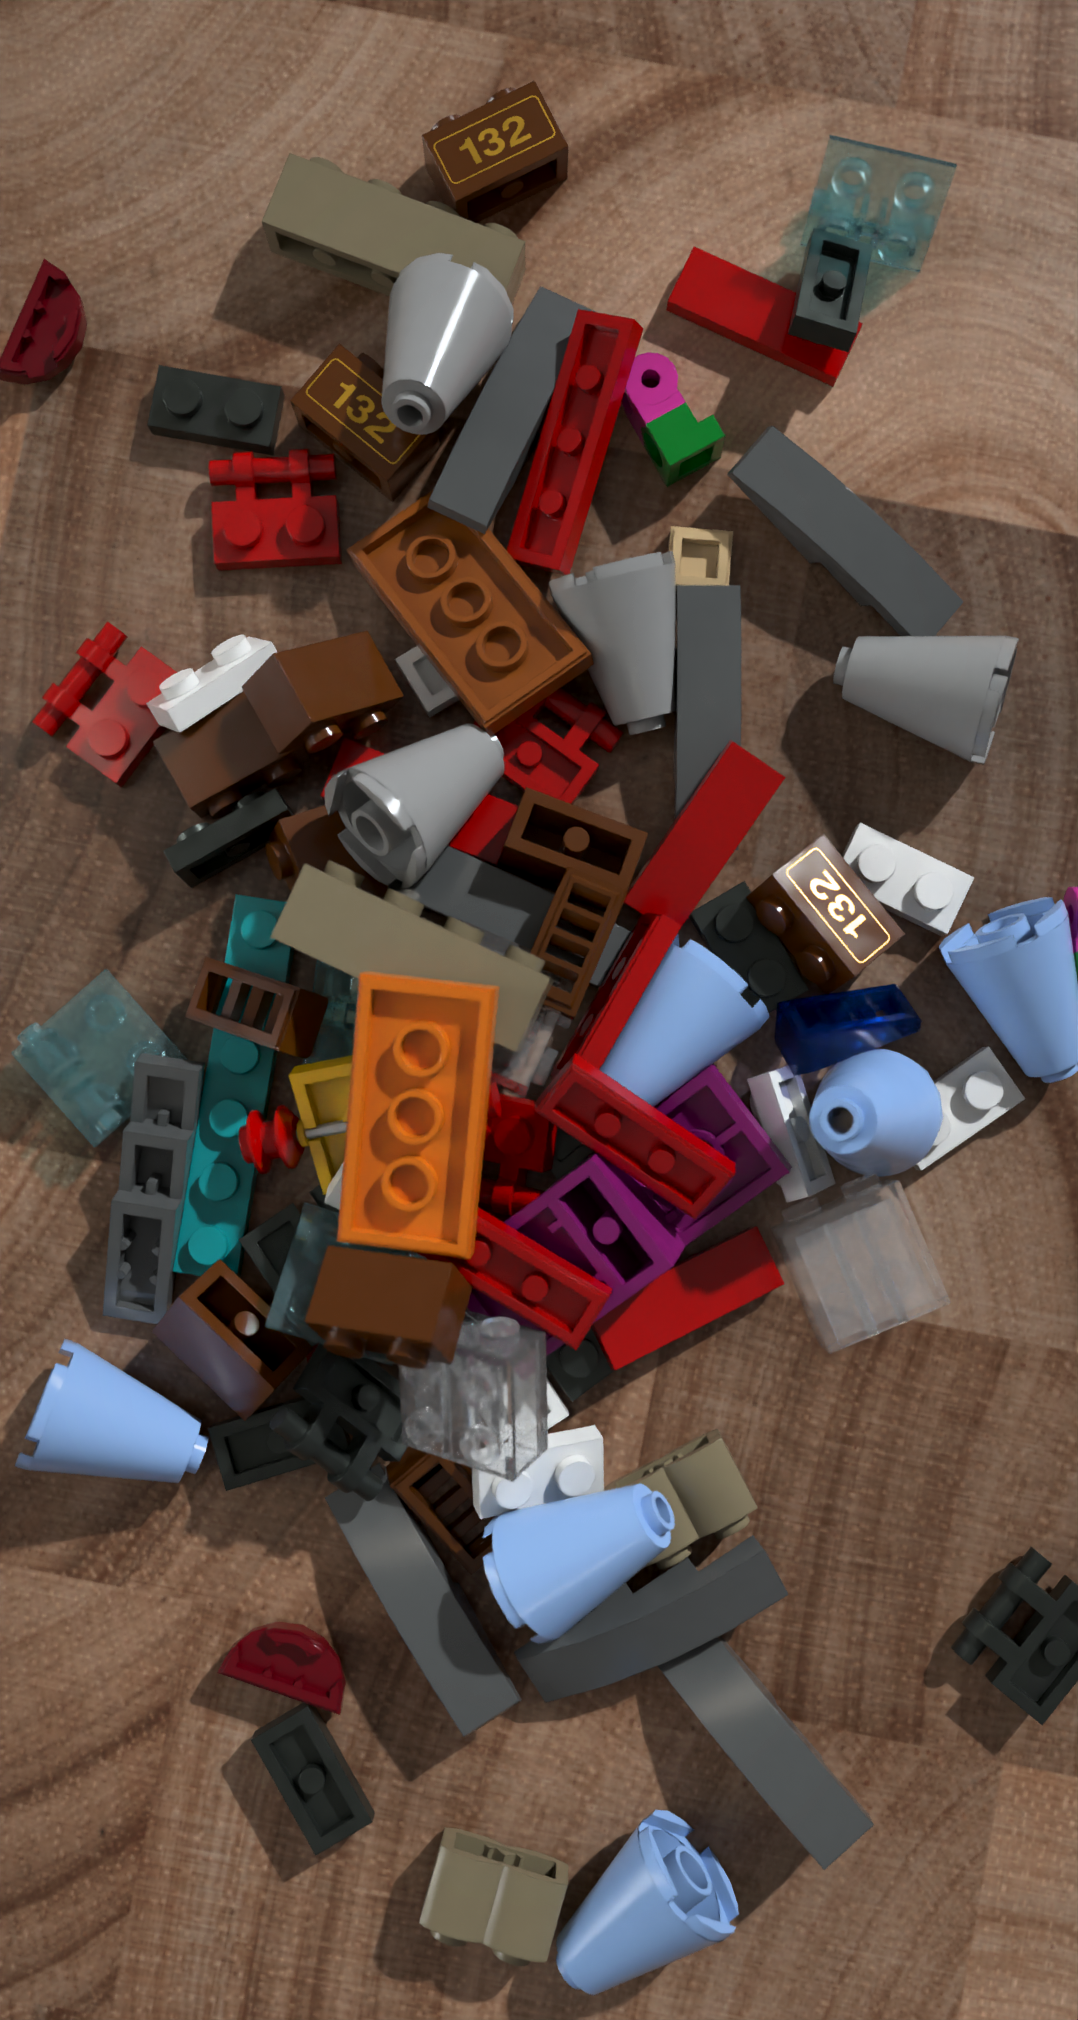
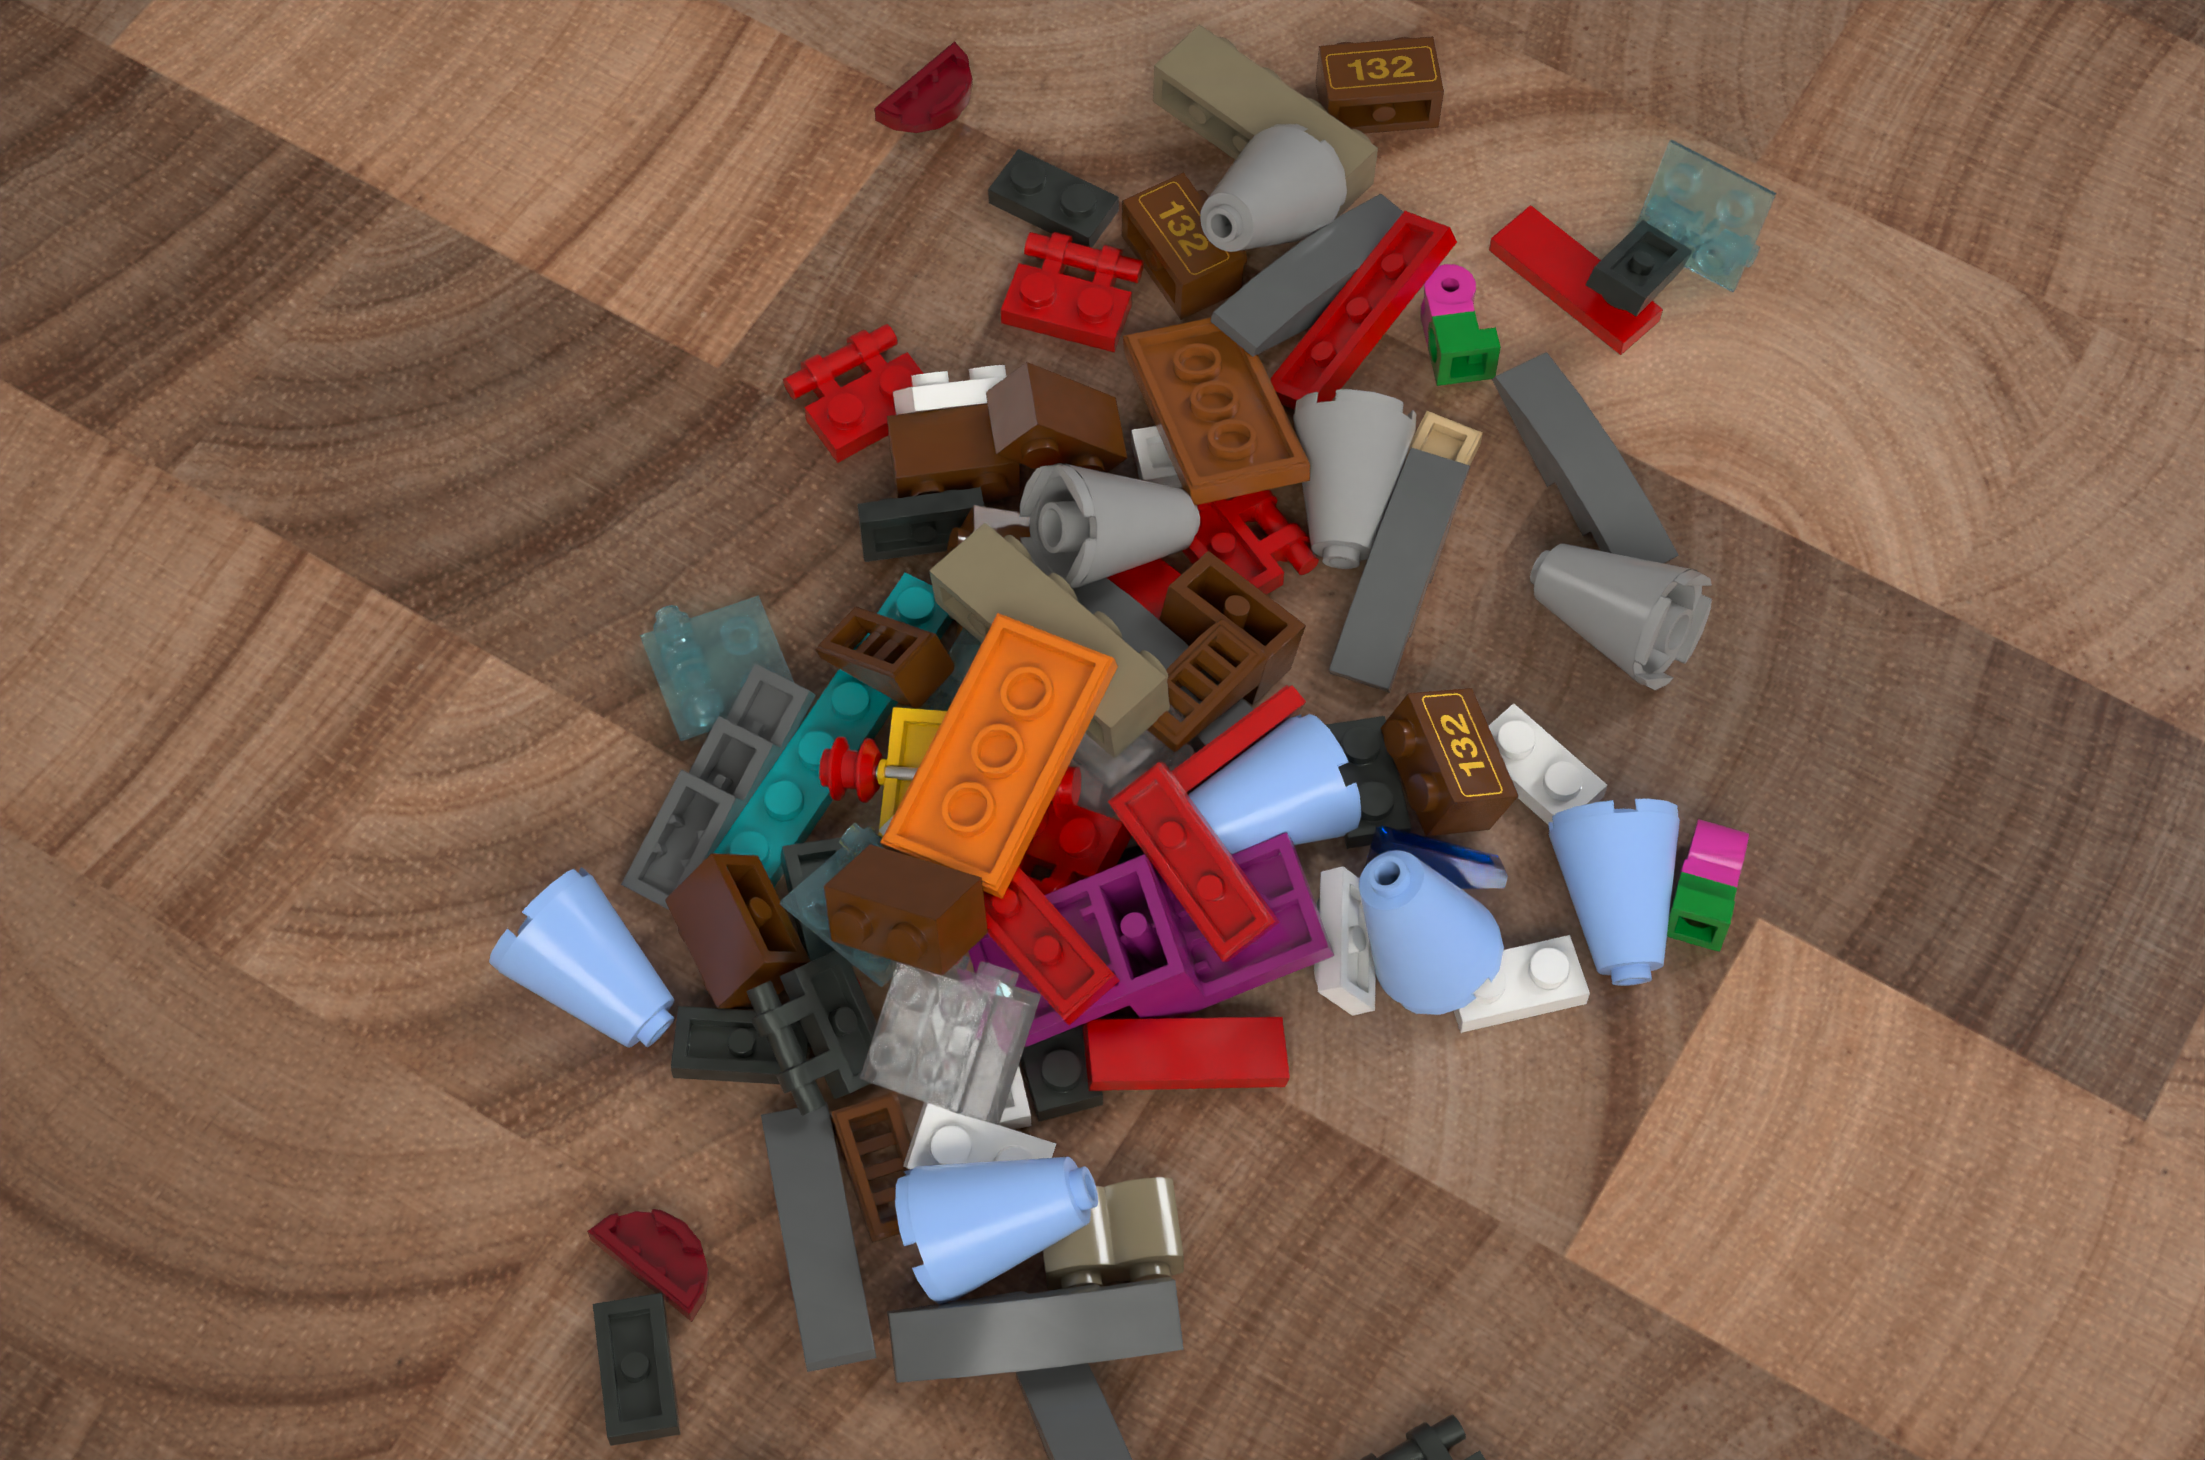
camera: 20 degrees right, 25 degrees down
red tile [624,739,786,932] -> none
clear brick [770,1174,951,1354] -> none

